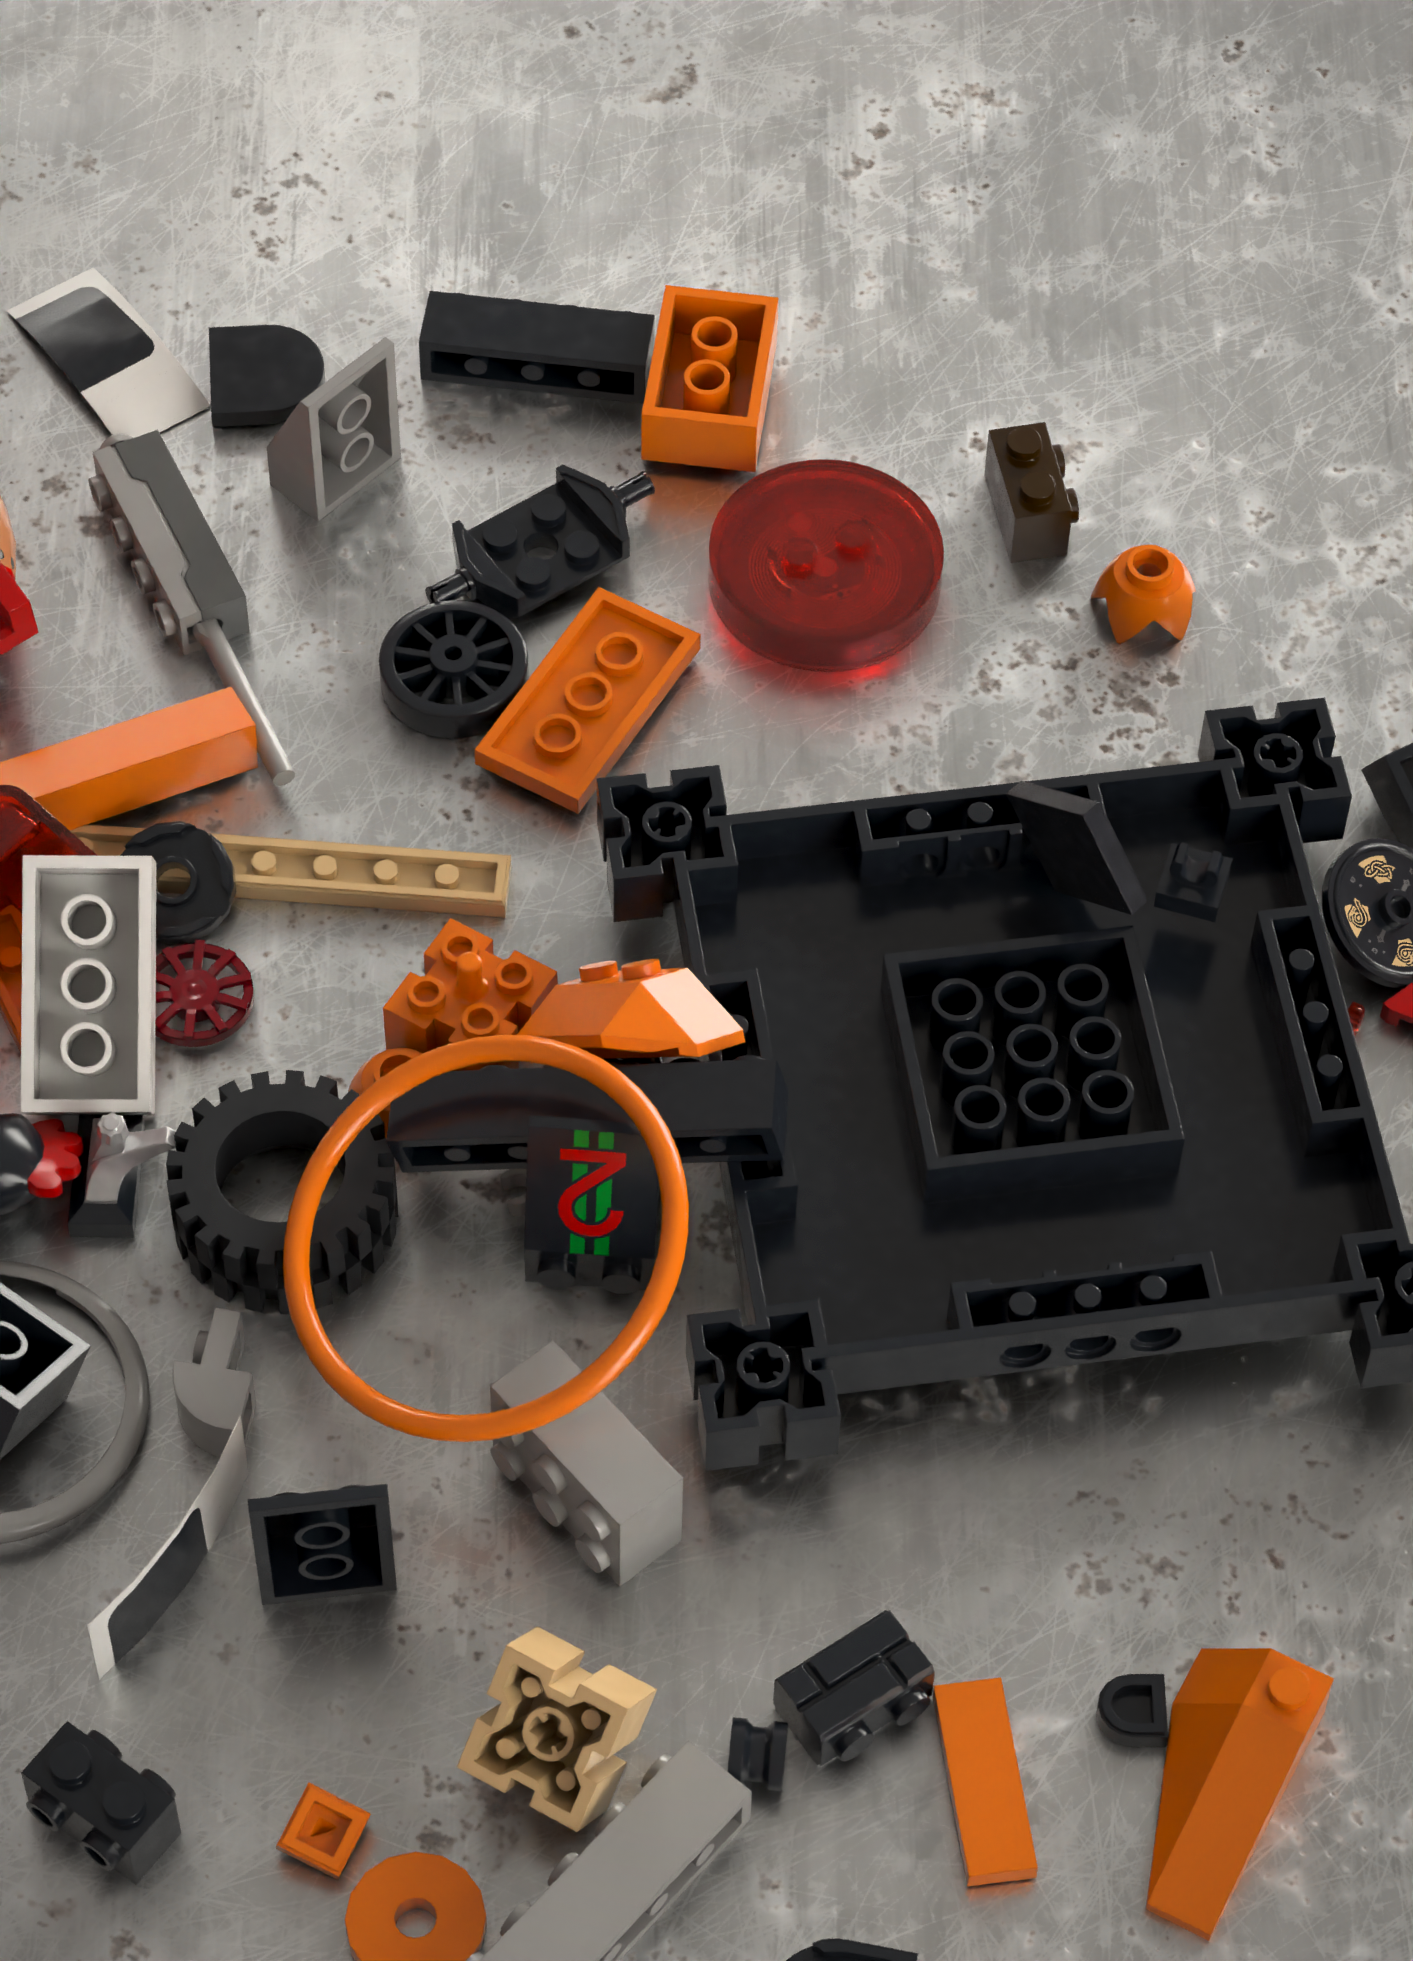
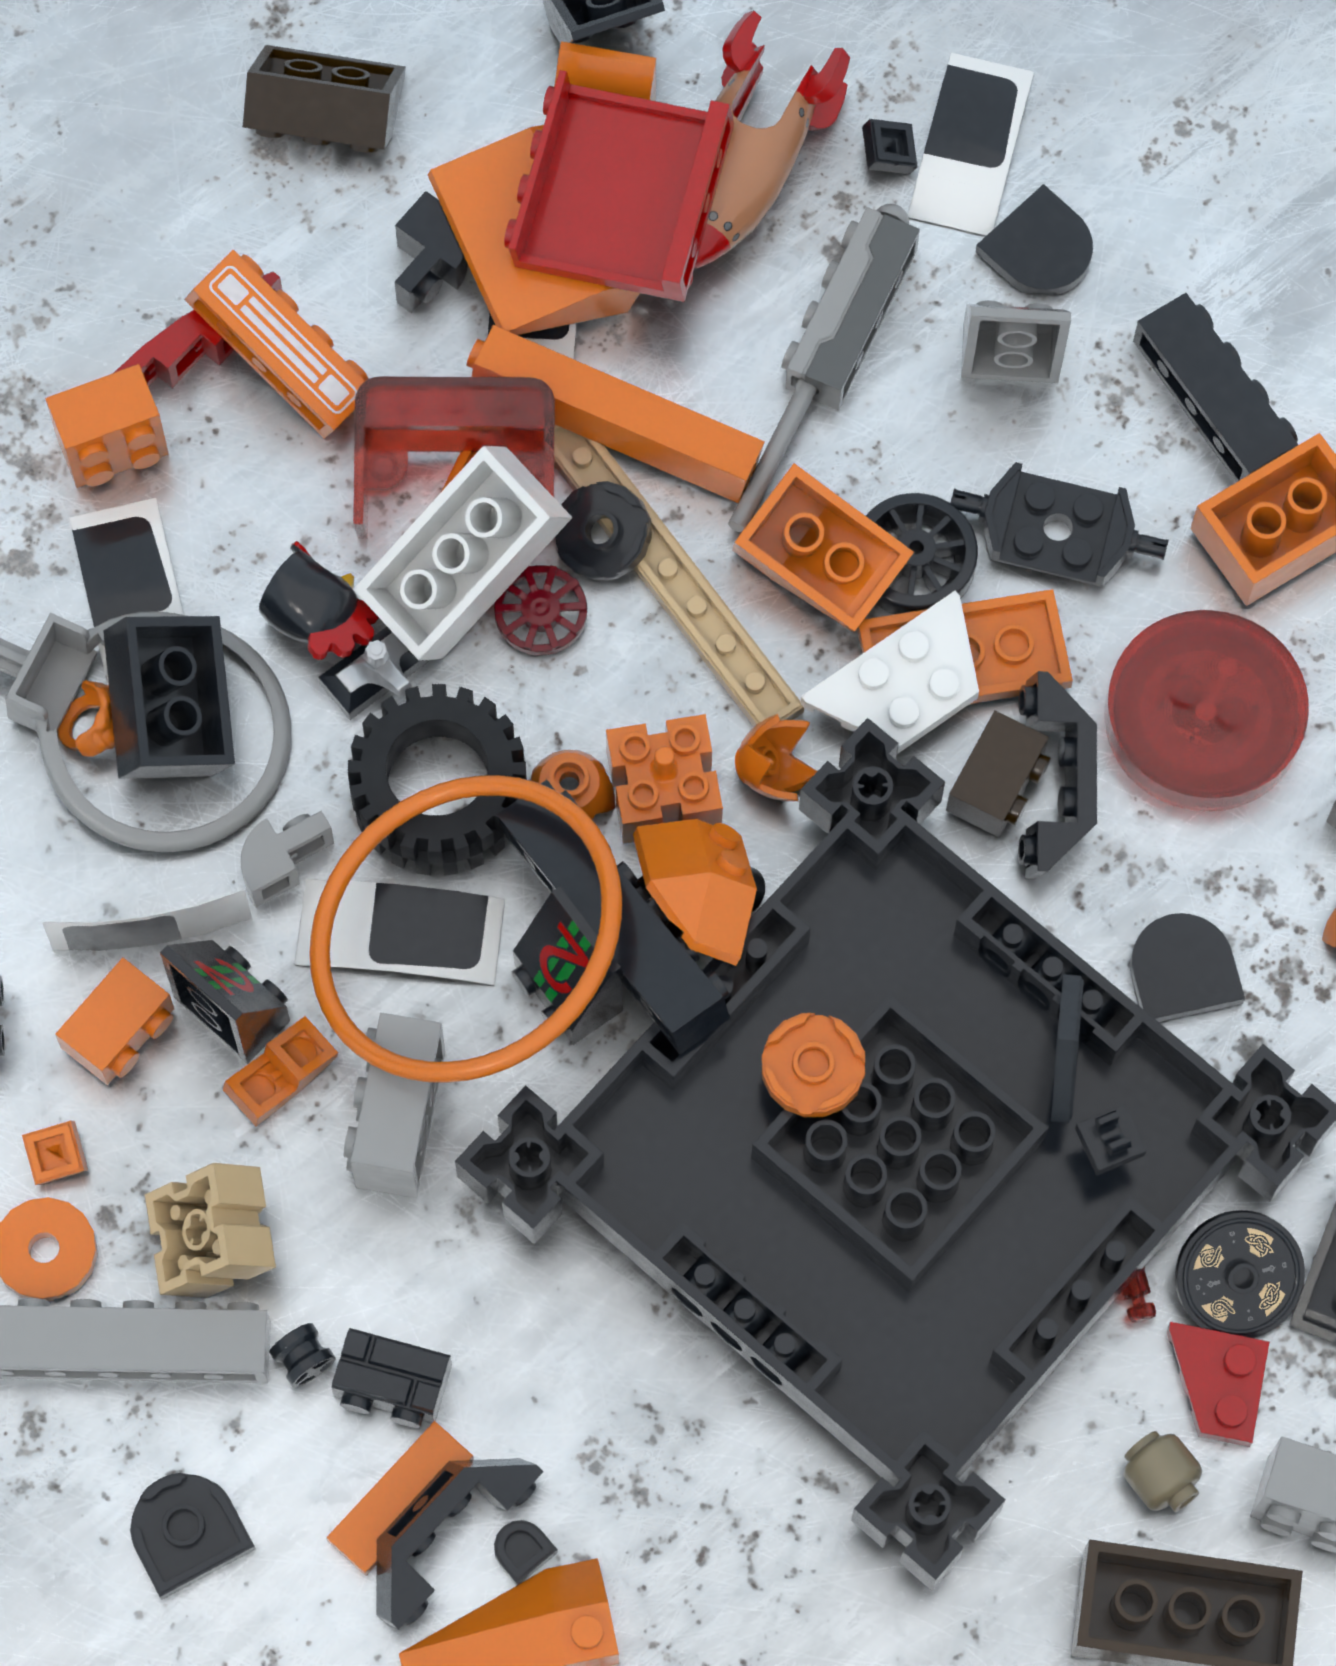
camera: 50 degrees right, 15 degrees up
none -> orange brick [55,957,174,1086]
none -> orange slope [223,1016,338,1127]
none -> sticker [294,879,505,985]
none -> black slope [376,1458,544,1630]
none -> orange slope [732,463,914,632]
none -> orange piece [735,714,817,801]
none -> orange tile [761,1013,865,1117]
none -> white wing [800,590,979,754]
none -> black tile [862,119,918,174]
none -> dark brown brick [946,710,1051,838]
none -> black slope [1018,671,1097,879]
none -> black tile [1130,913,1245,1022]

